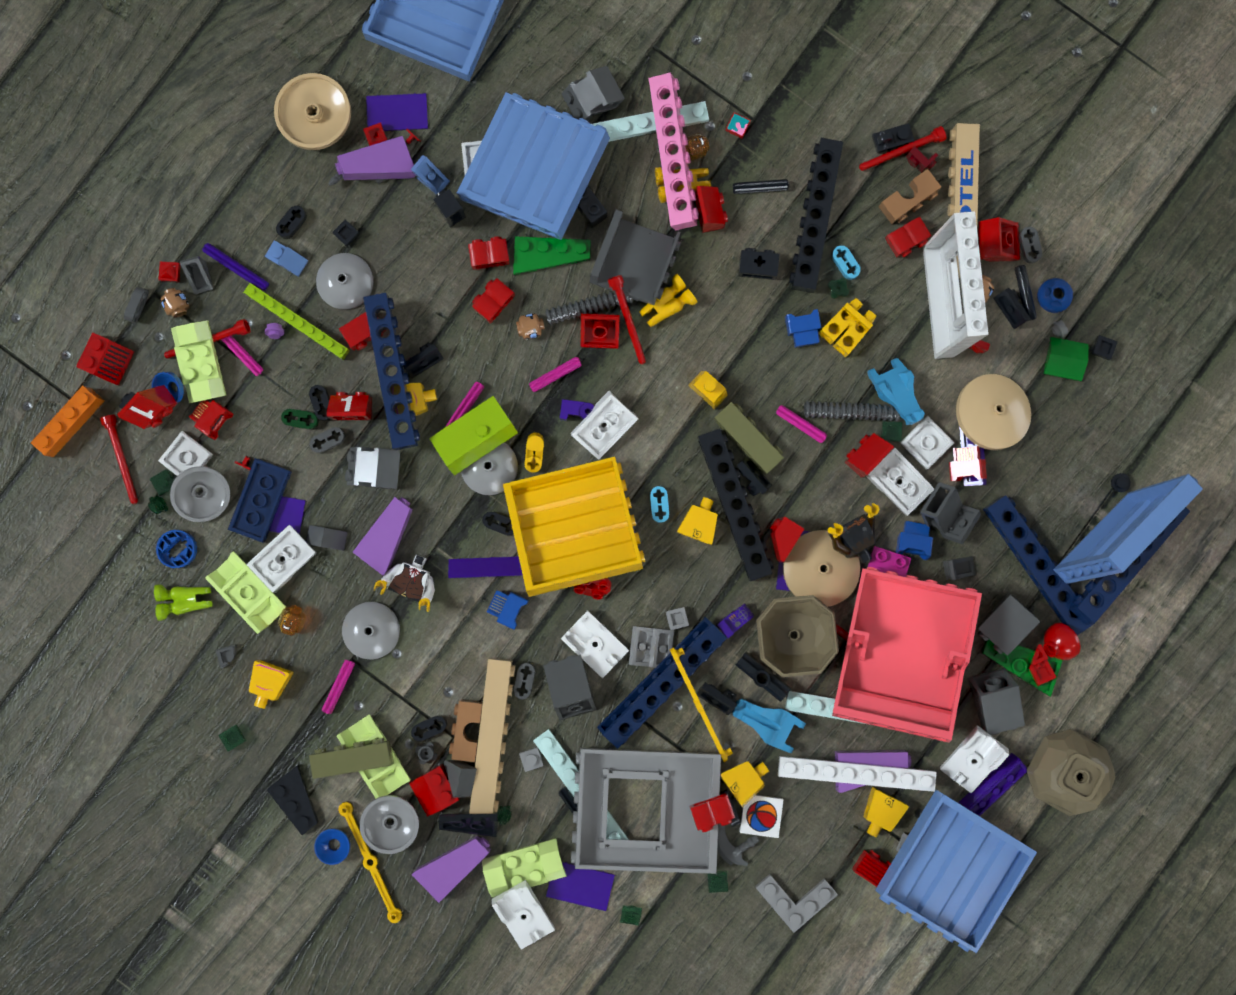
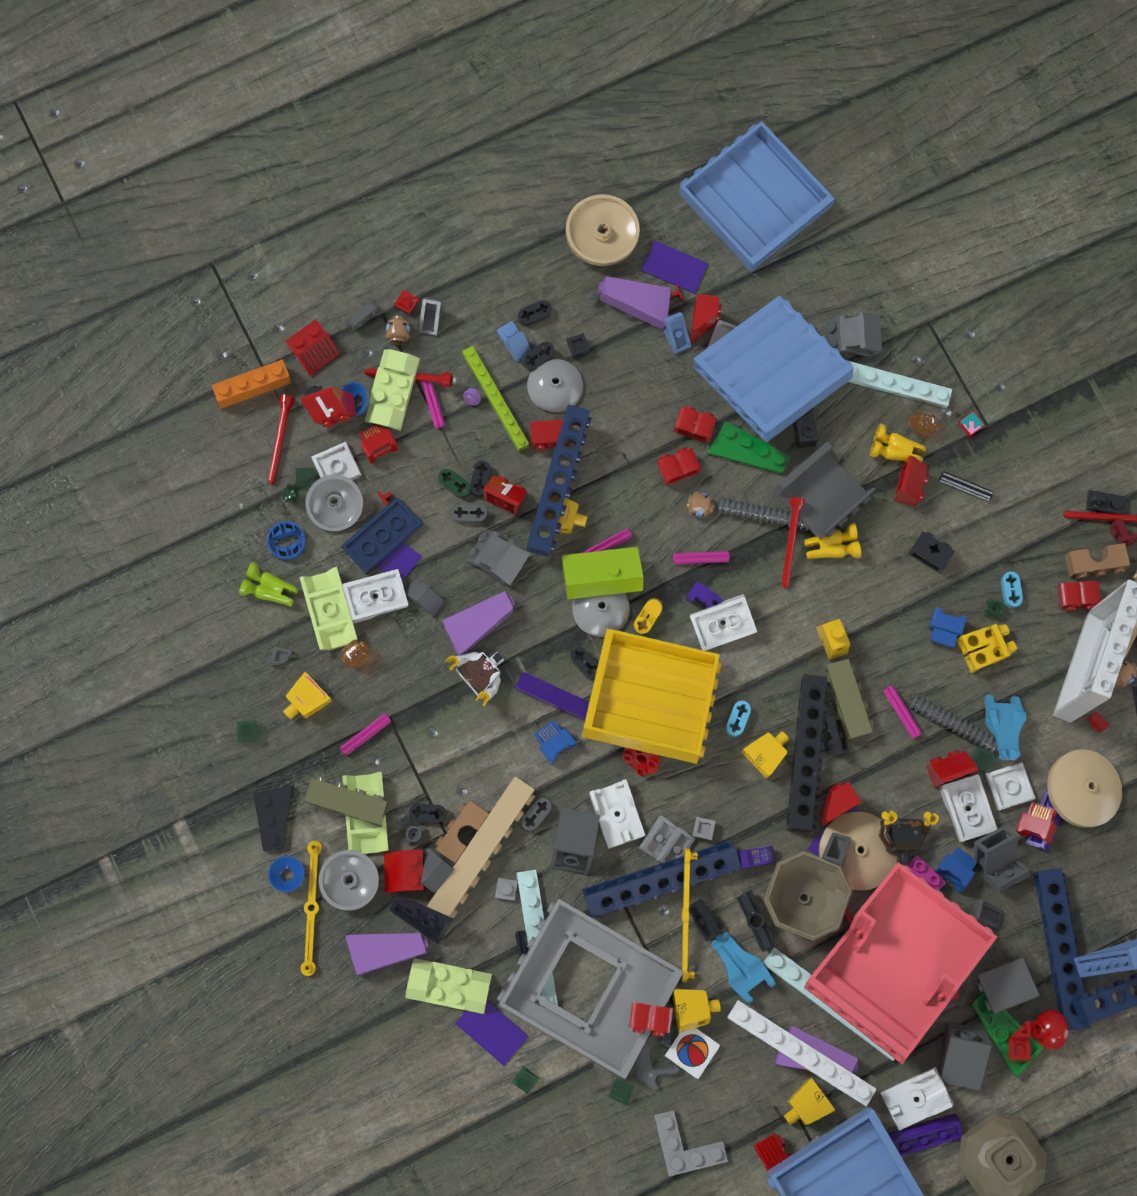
camera: 20 degrees right, 10 degrees down
dark purple axle [202,243,269,292] -> none
light grey dish [342,602,400,660] -> none
red tile [363,122,387,146] -> none
black hinge [403,342,444,379] -> none
black brick [433,189,466,228] -> none
white piece [492,880,555,949] -> none
clear green plate [496,805,512,826] -> none
red slope [581,314,620,349] -> none
bright pink brick [649,72,699,230] -> none
black brick [789,137,843,293] -> none
none -> black beam [521,342,554,369]
none -> red slope [690,294,722,342]
none -> dark grey slope [821,832,851,867]

